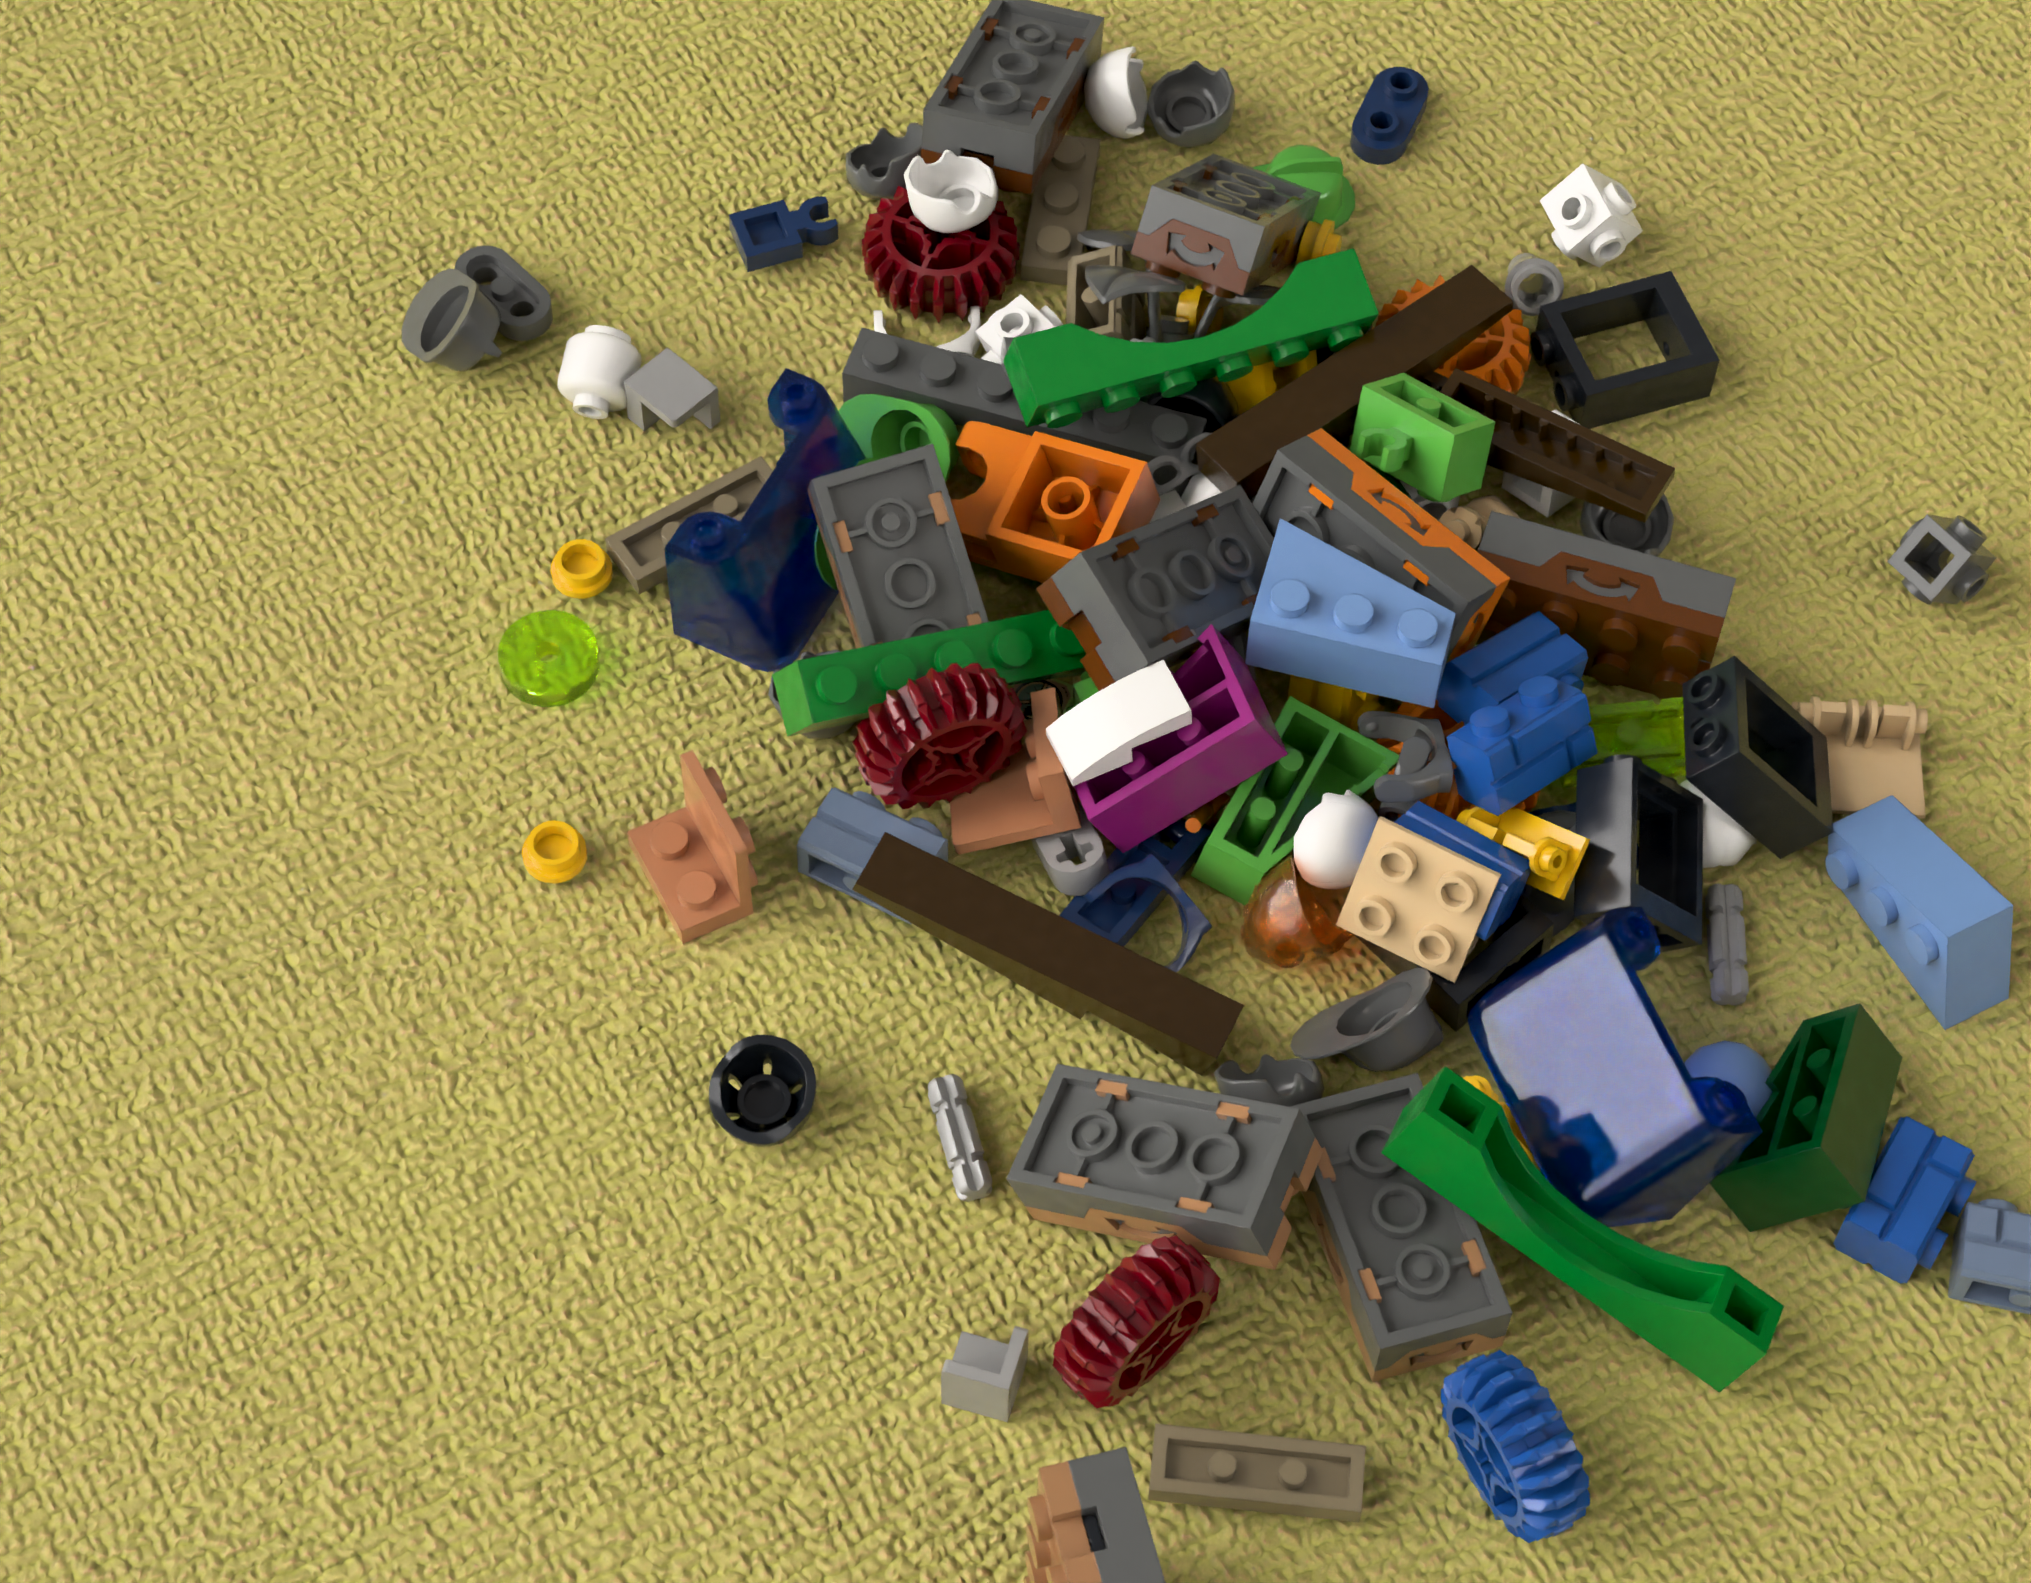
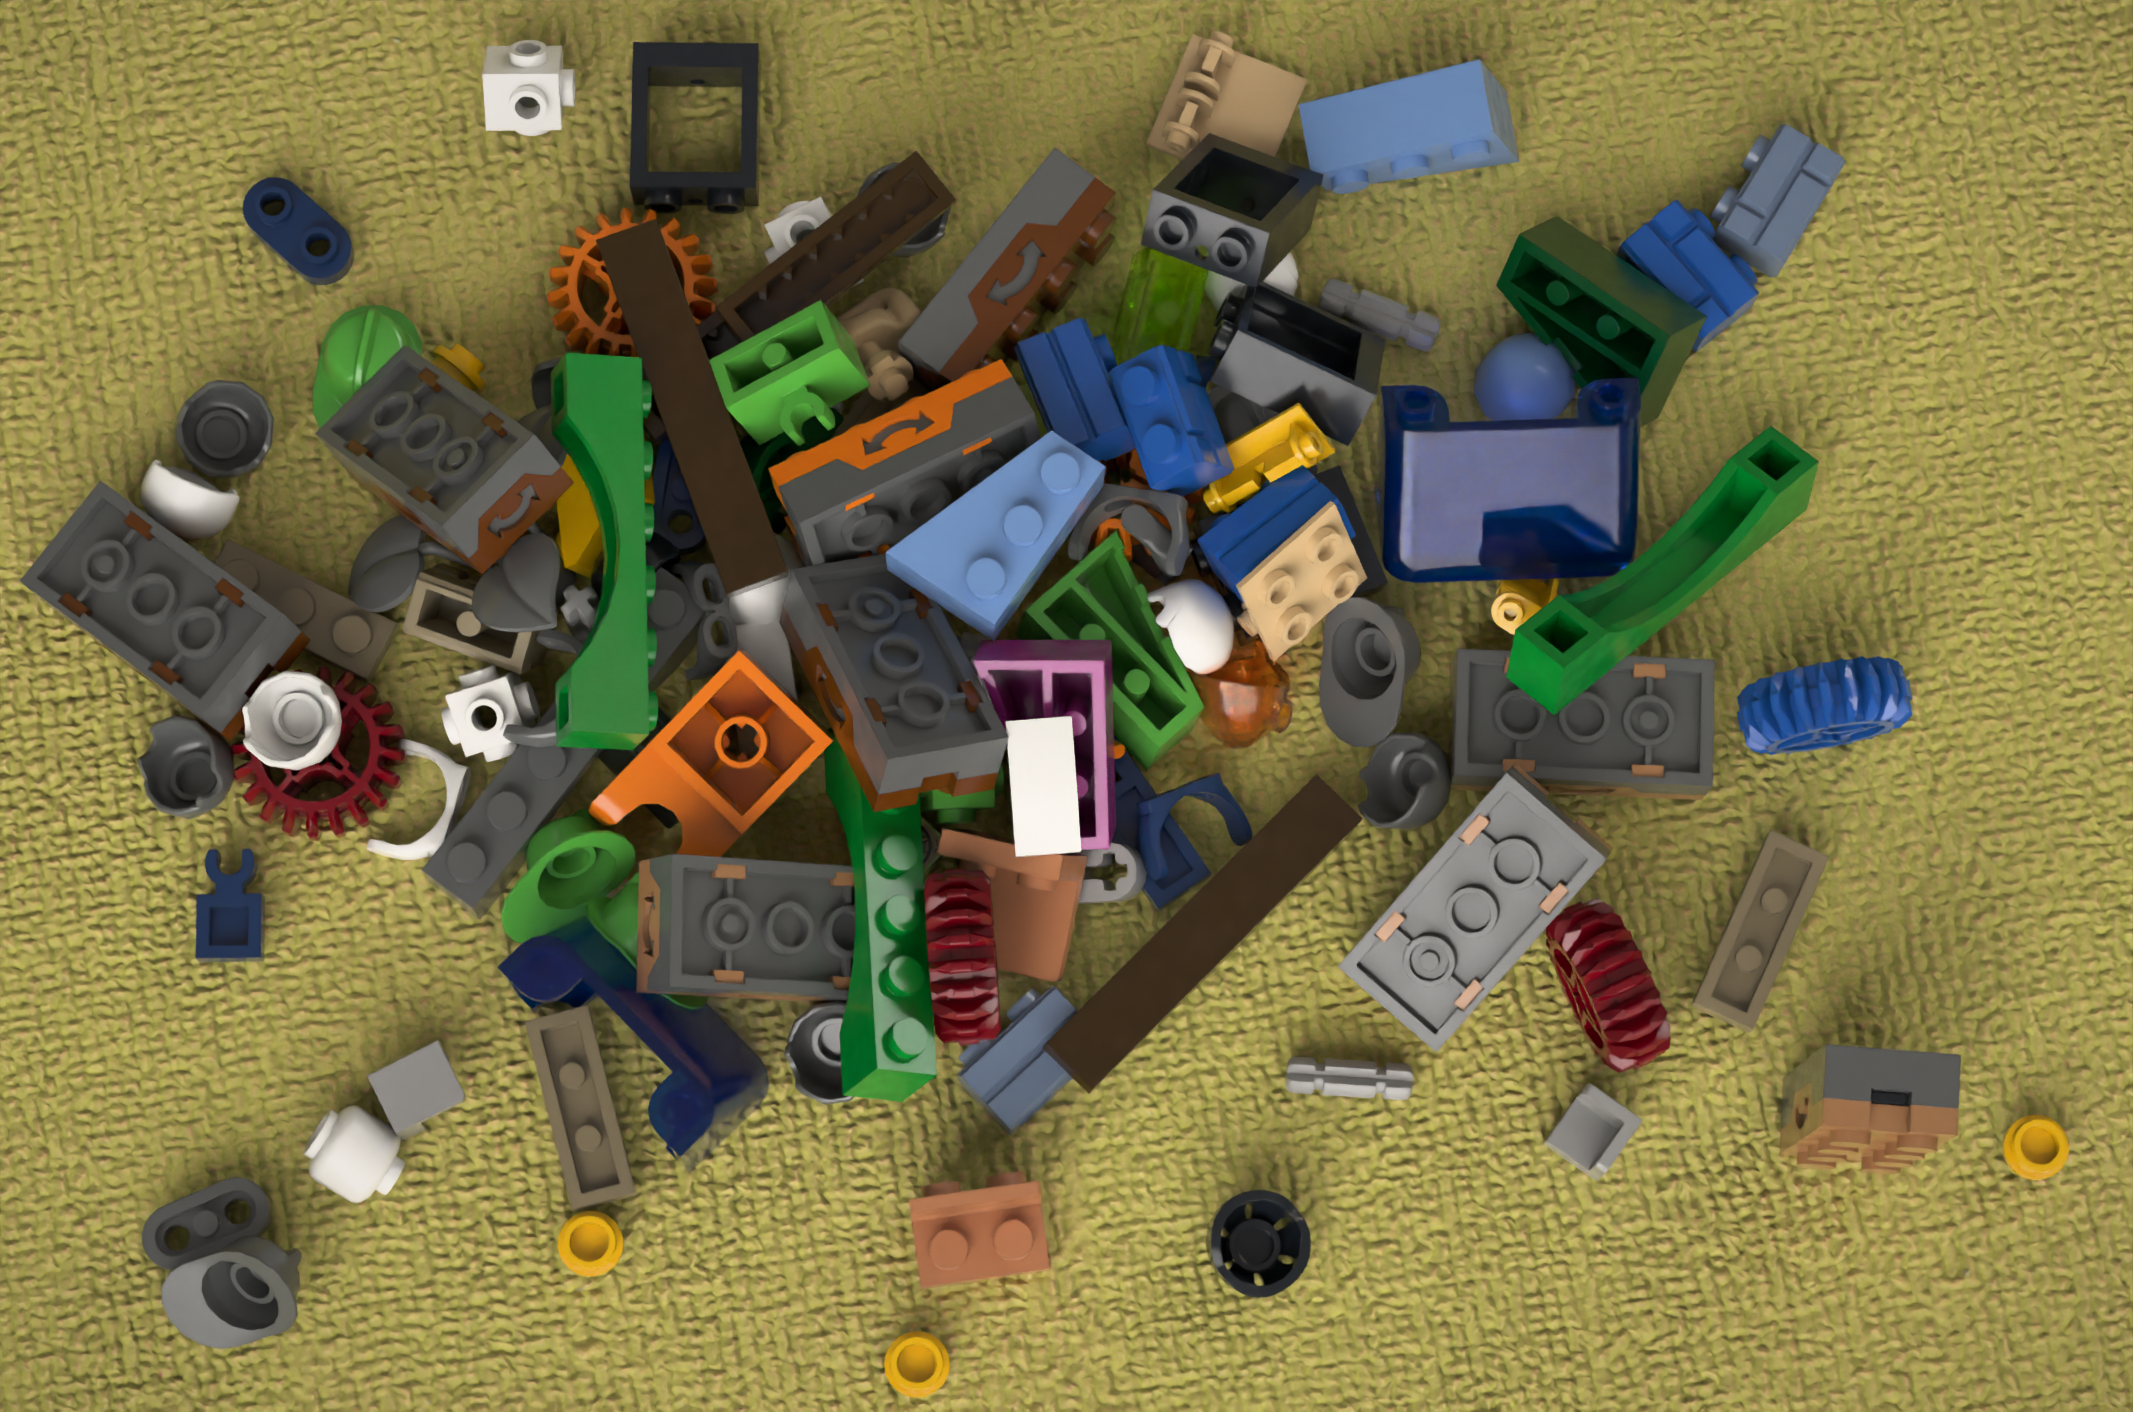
camera: 75 degrees left, 20 degrees up
clear neon green piece [498,610,600,707] -> none
light grey cone [1505,253,1564,316] -> none

